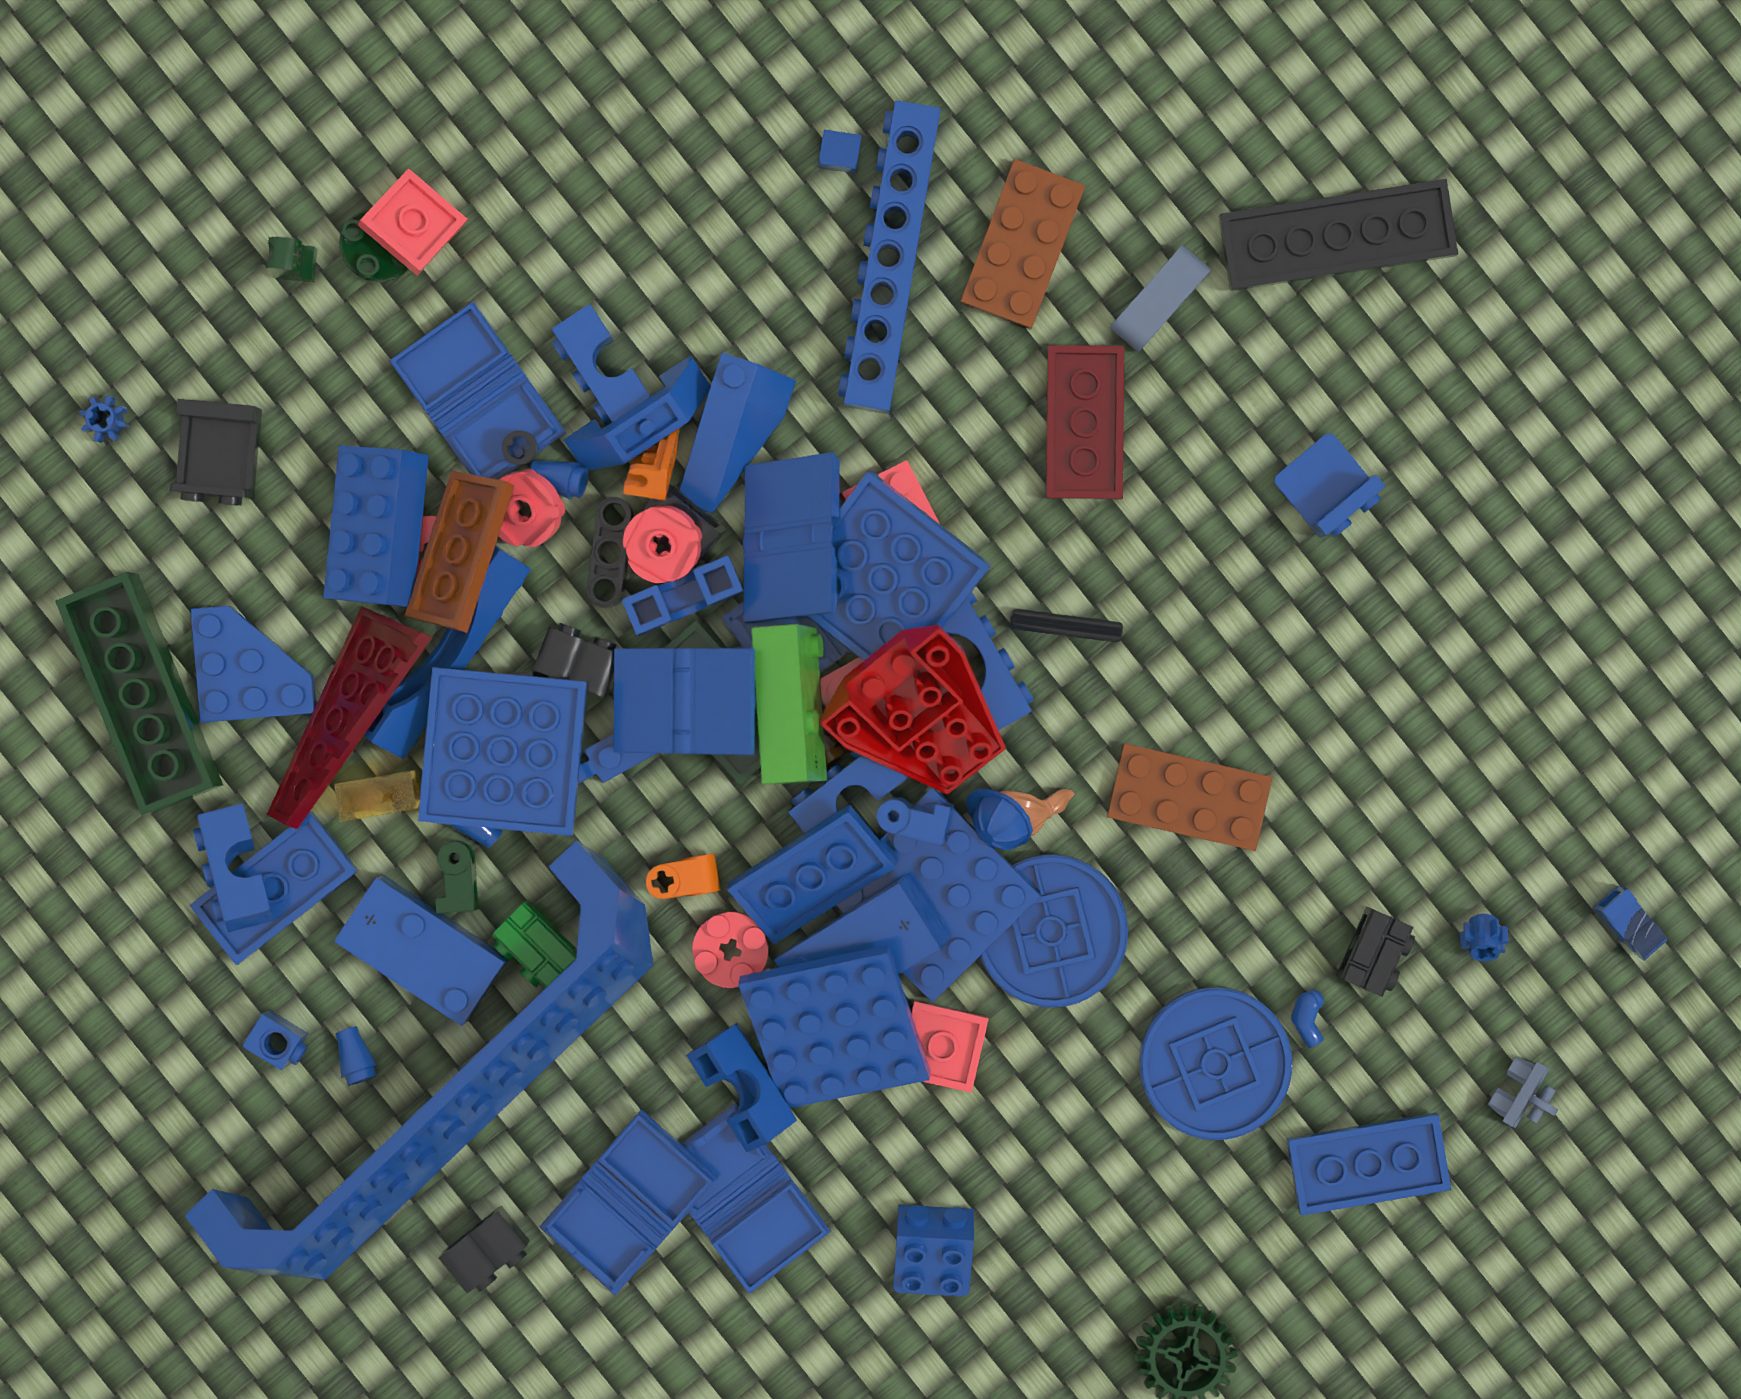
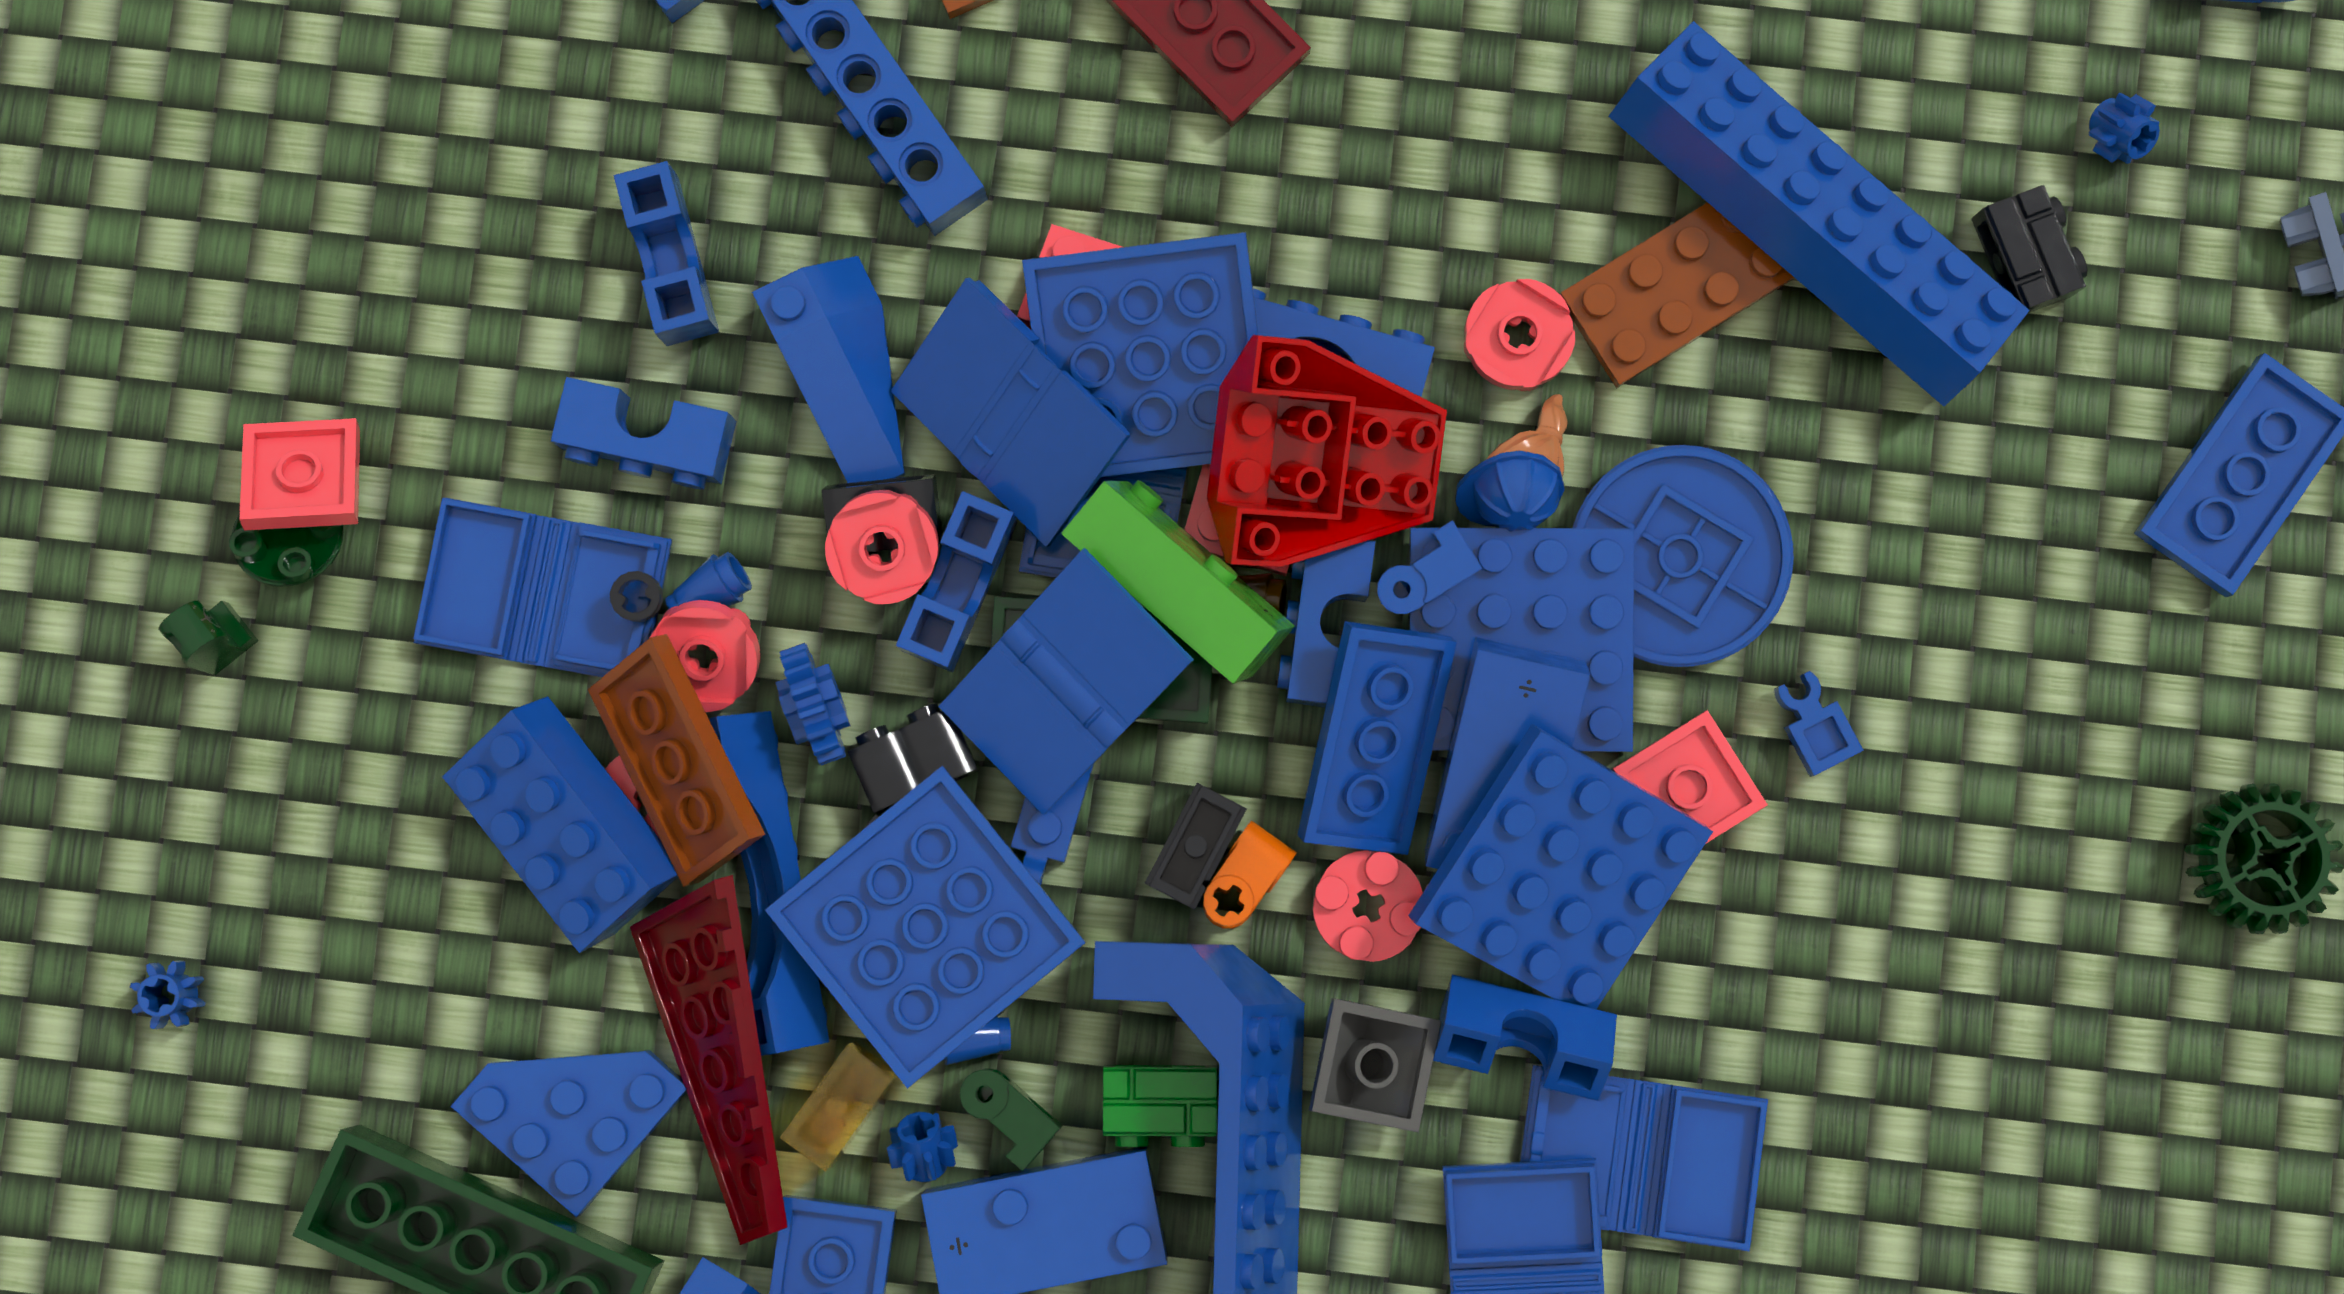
camera: 35 degrees left, 5 degrees down
black panel [170,399,262,506] -> none
blue slope [563,355,711,470] -> none
black beam [587,497,634,608] -> none
orange hinge [623,428,679,500] -> none
blue bracket [894,1205,974,1296] -> none
black axle [1010,609,1123,643] -> none
blue plate [1139,987,1293,1140] -> none
blue arm [1291,990,1324,1048] -> none
none -> blue arch [613,161,719,346]
none -> blue gear [775,643,851,765]
none -> blue gear [886,1112,958,1182]
none -> black brick [1145,783,1247,910]
none -> dark grey slope [1309,998,1441,1133]
none -> coral plate [1464,279,1575,391]
none -> blue brick [1608,21,2030,407]
none -> blue plate [1774,671,1864,777]

